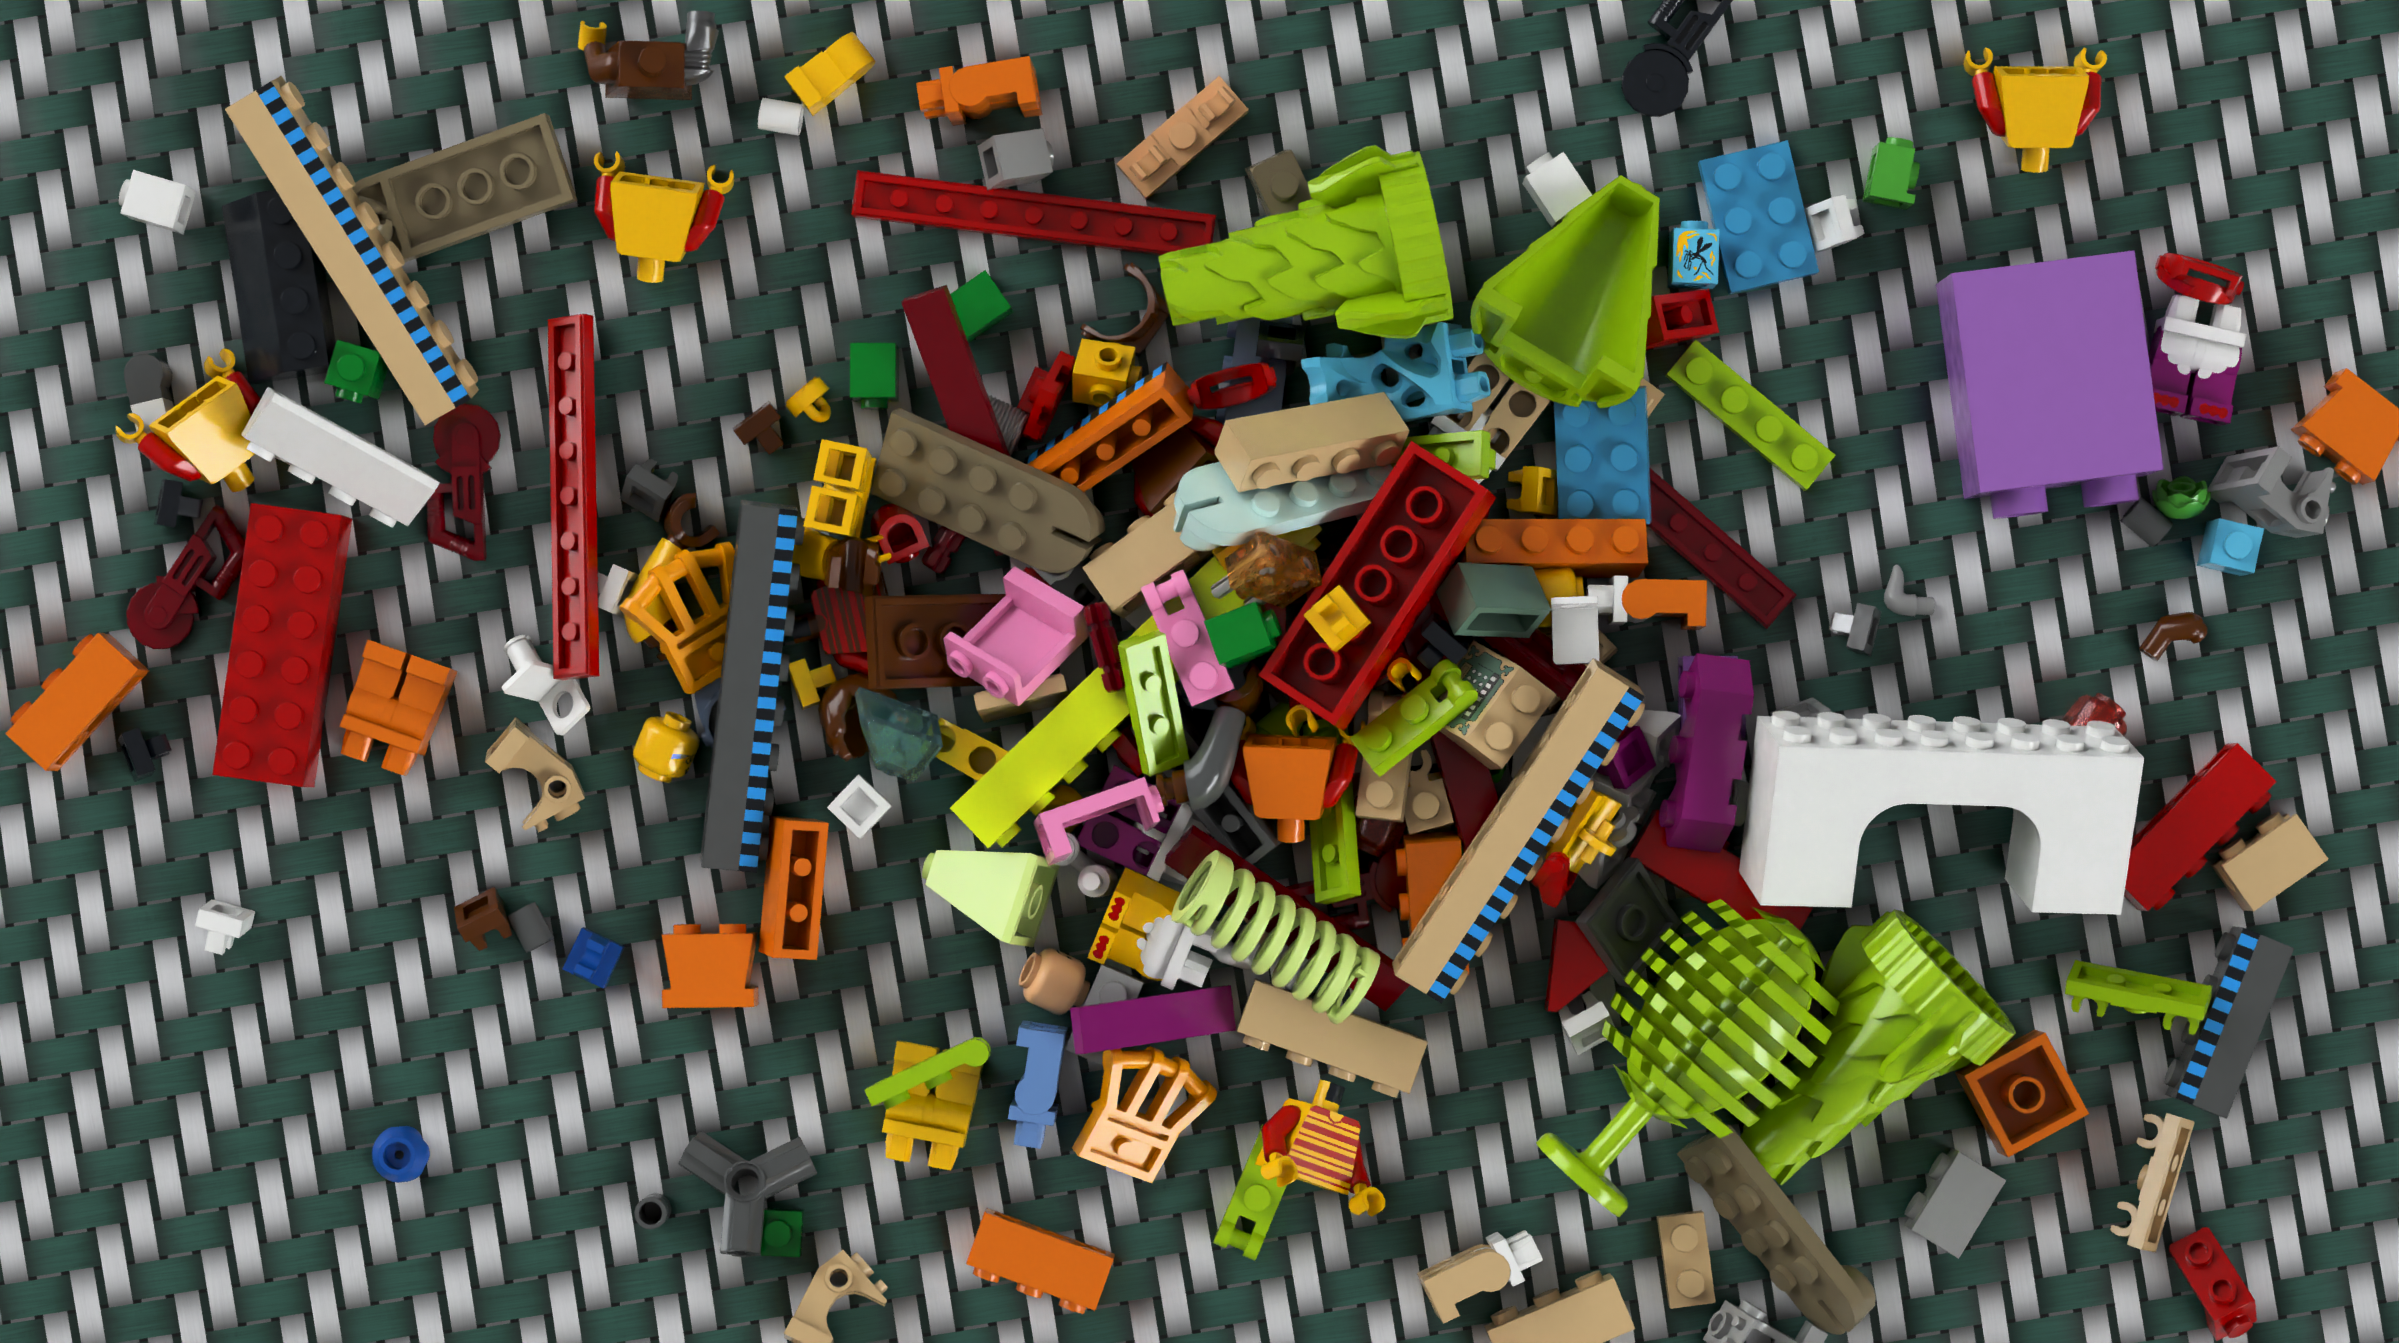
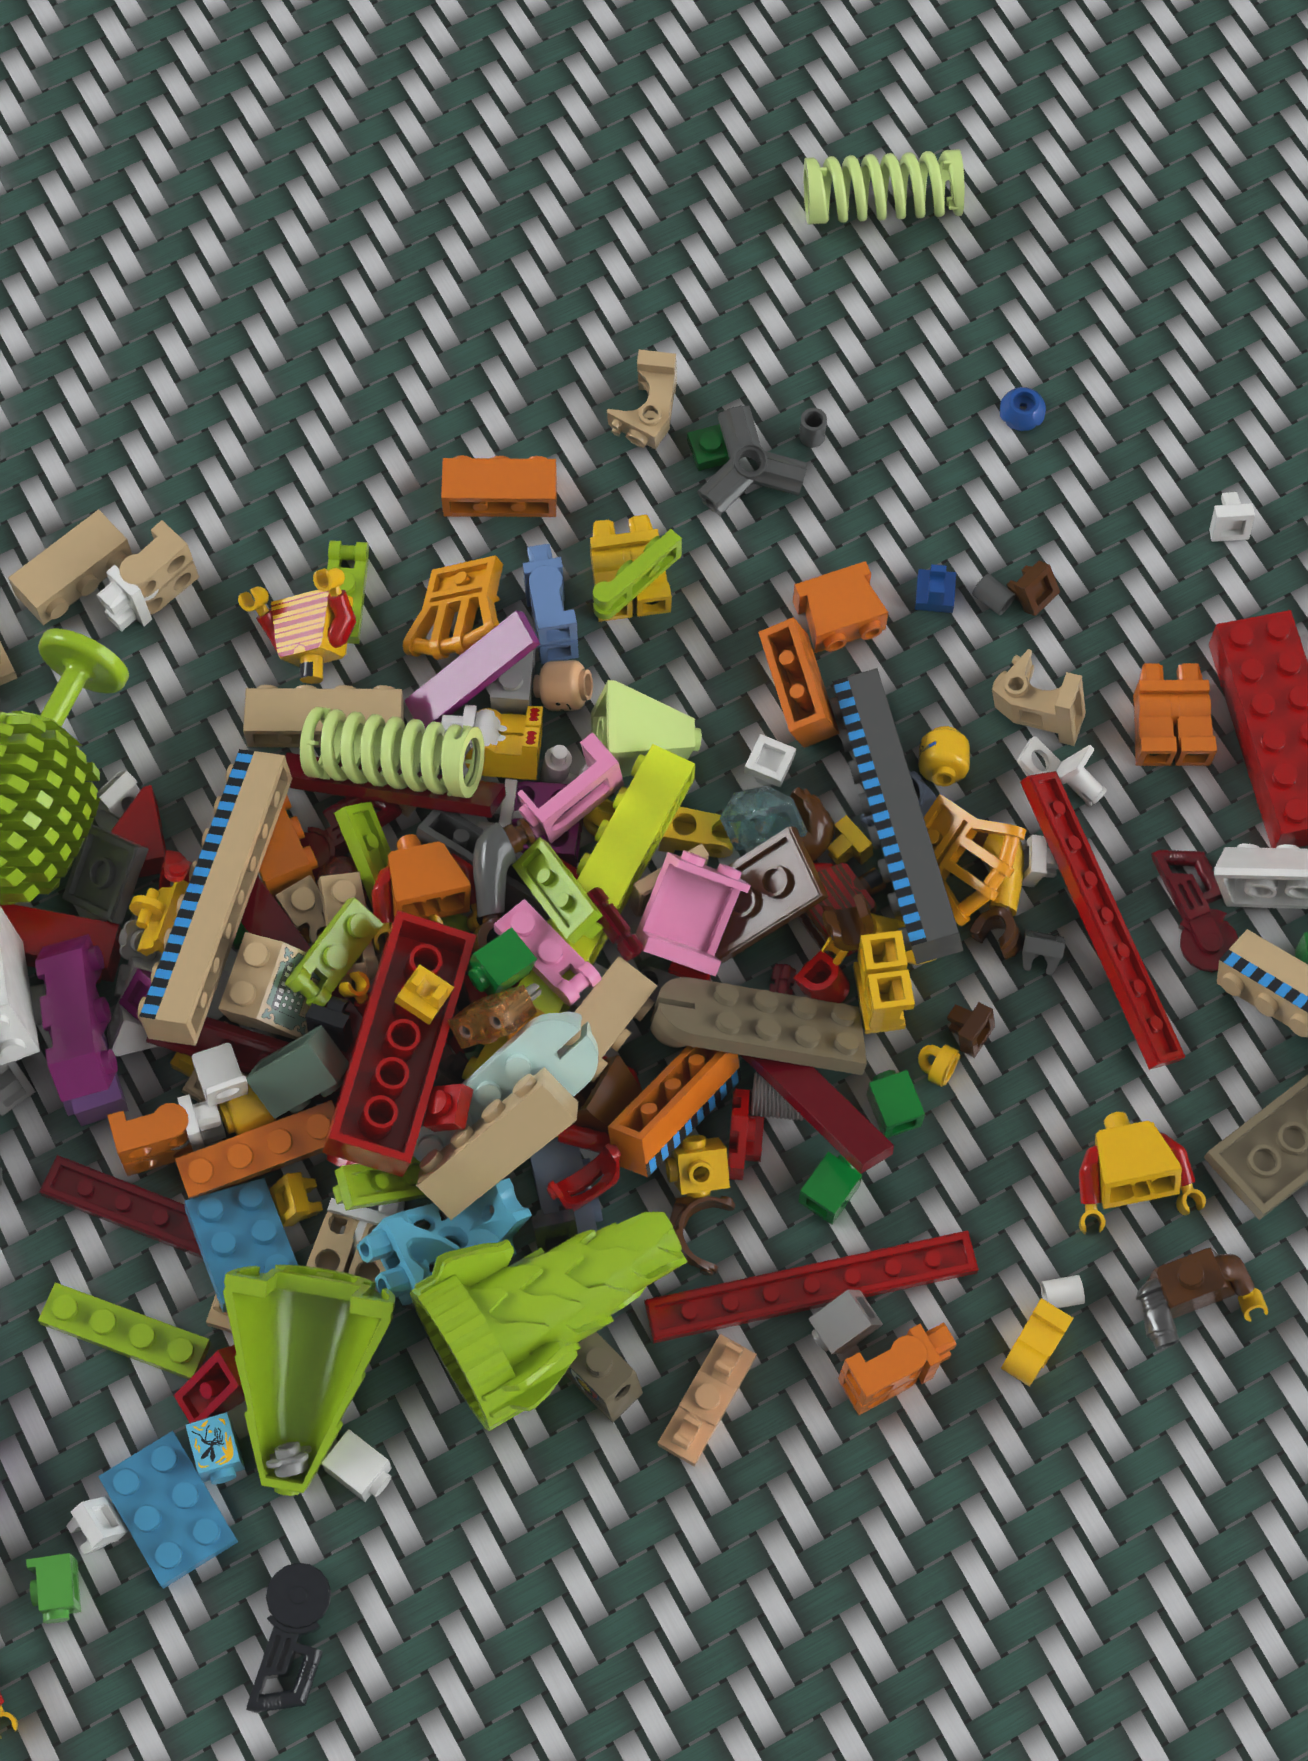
camera: 155 degrees right, 20 degrees down
none -> light grey plate [266,1442,312,1477]
none -> red plate [423,1083,473,1132]

